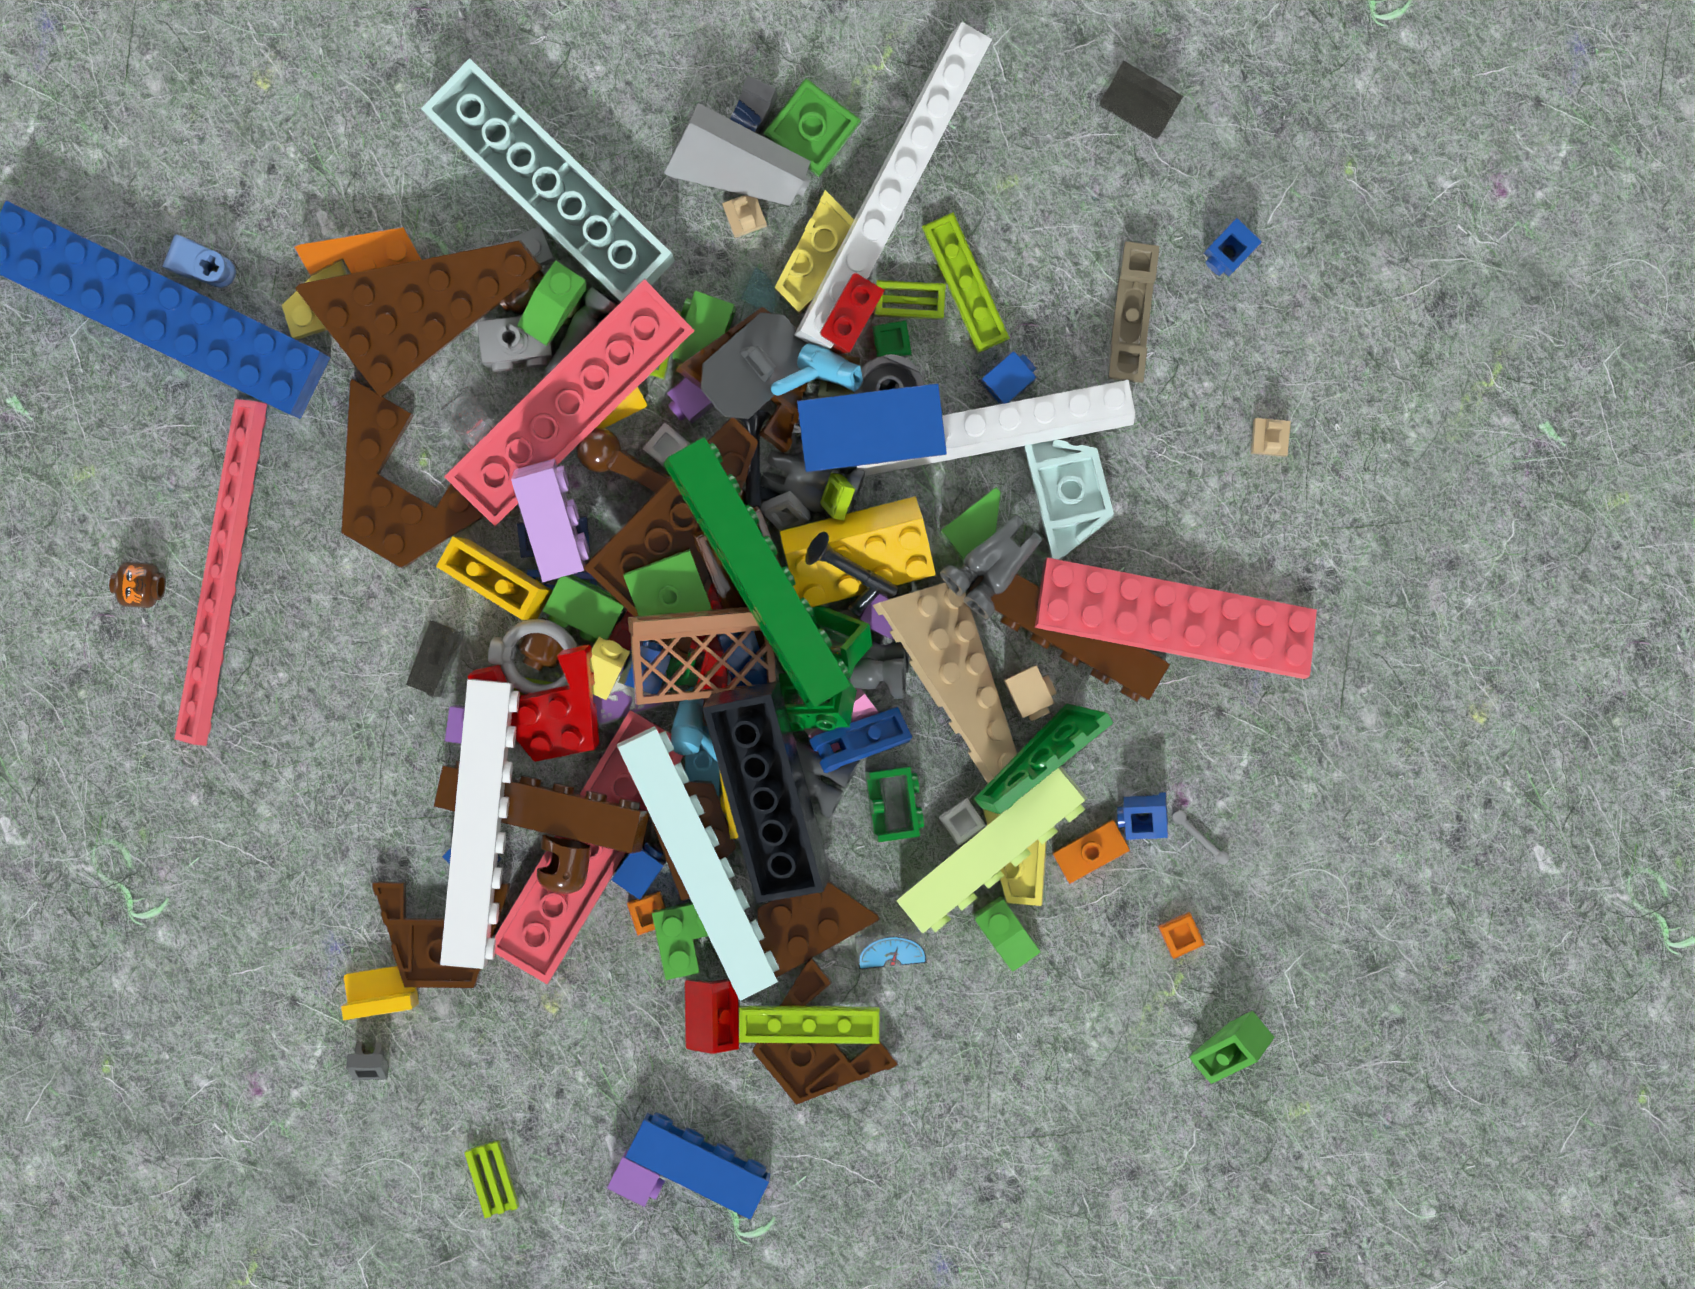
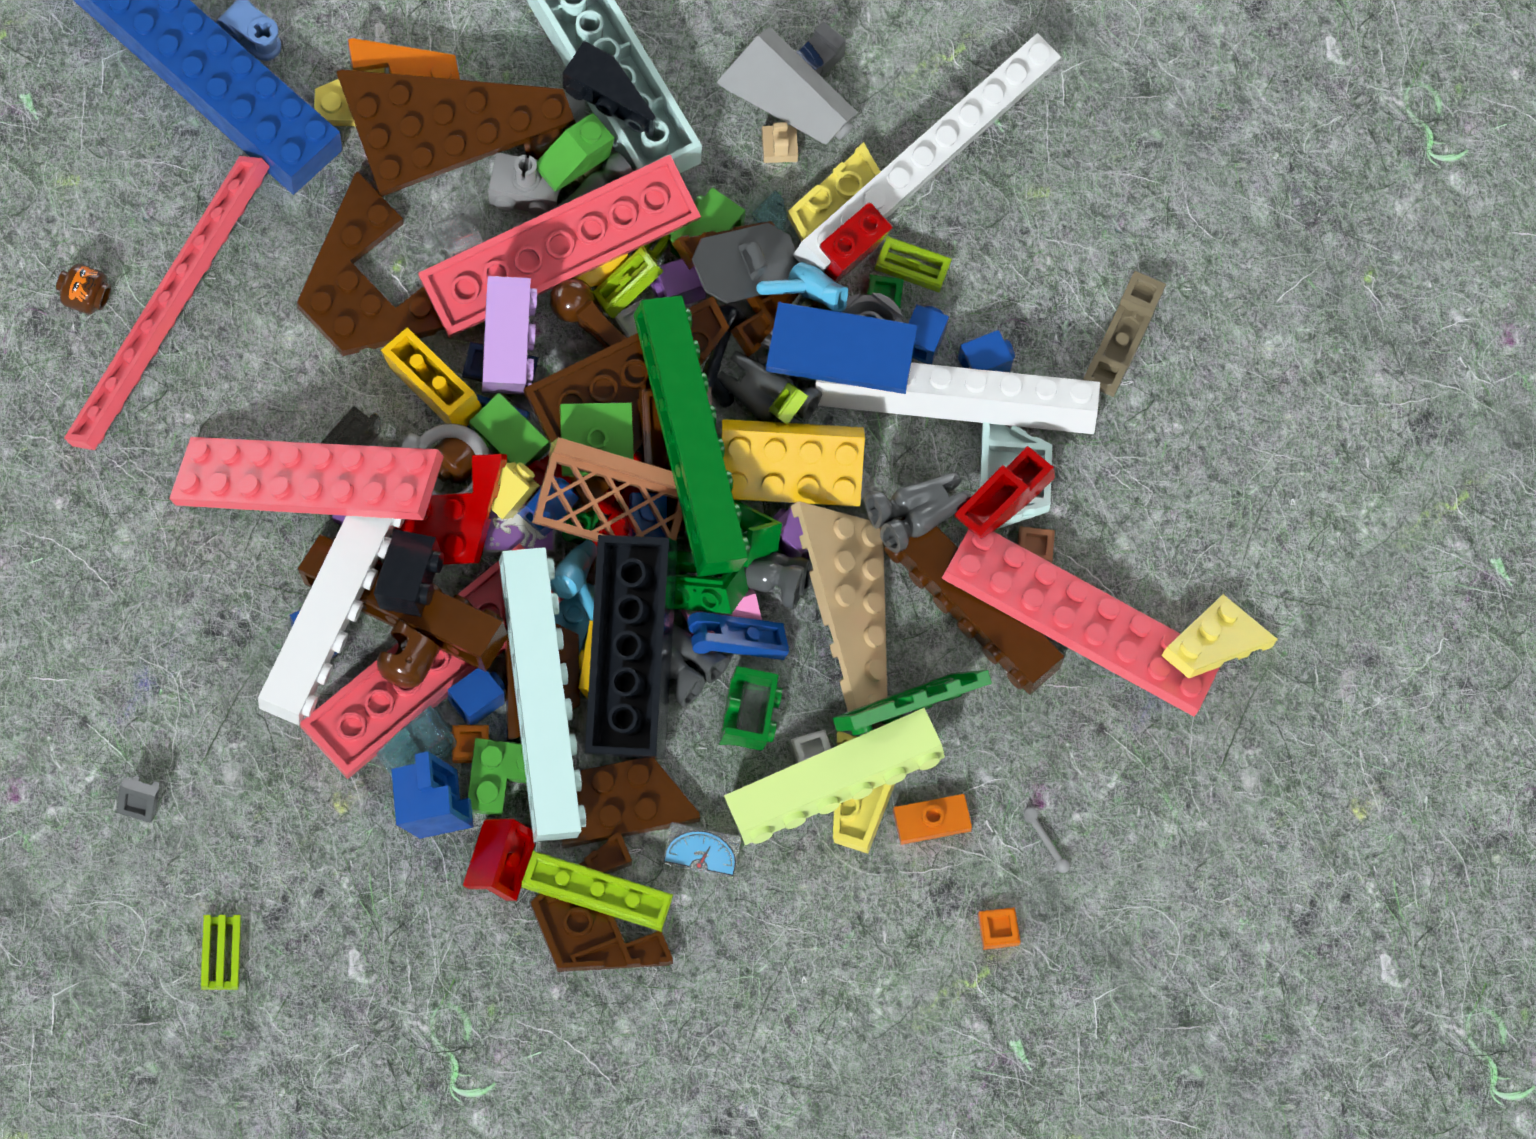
camera: 10 degrees right, 20 degrees down
yellow panel [341,966,419,1020] -> none
reddish brown wing [372,881,510,988] -> none
medium lavender brick [607,1149,665,1207] -> none
blue brick [625,1112,771,1220] -> none
light grey tile [761,491,810,531] -> none
bright green plate [764,78,861,177] -> none
black piece [805,531,898,616] -> none
lime tile [921,212,1010,354] -> none
bright green slope [940,487,1001,562] -> none
bright green slope [973,895,1041,972] -> none
tan brick [1003,665,1057,721] -> none
clear smoke panel [1100,60,1184,139] -> none
blue brick [1117,792,1168,840] -> none
bright green slope [1189,1011,1275,1084] -> none
blue brick [1204,218,1262,277] -> none
tan tile [1251,418,1291,457] -> none
none -> coral plate [169,437,444,520]
none -> black brick [373,529,444,617]
none -> clear light blue plate [376,706,457,777]
none -> blue plate [391,751,473,839]
none -> black slope [563,41,656,136]
none -> lime tile [593,246,664,319]
none -> blue brick [909,304,949,365]
none -> red slope [954,446,1055,539]
none -> nougat tile [1017,526,1055,563]
none -> light yellow wing [1161,594,1278,678]

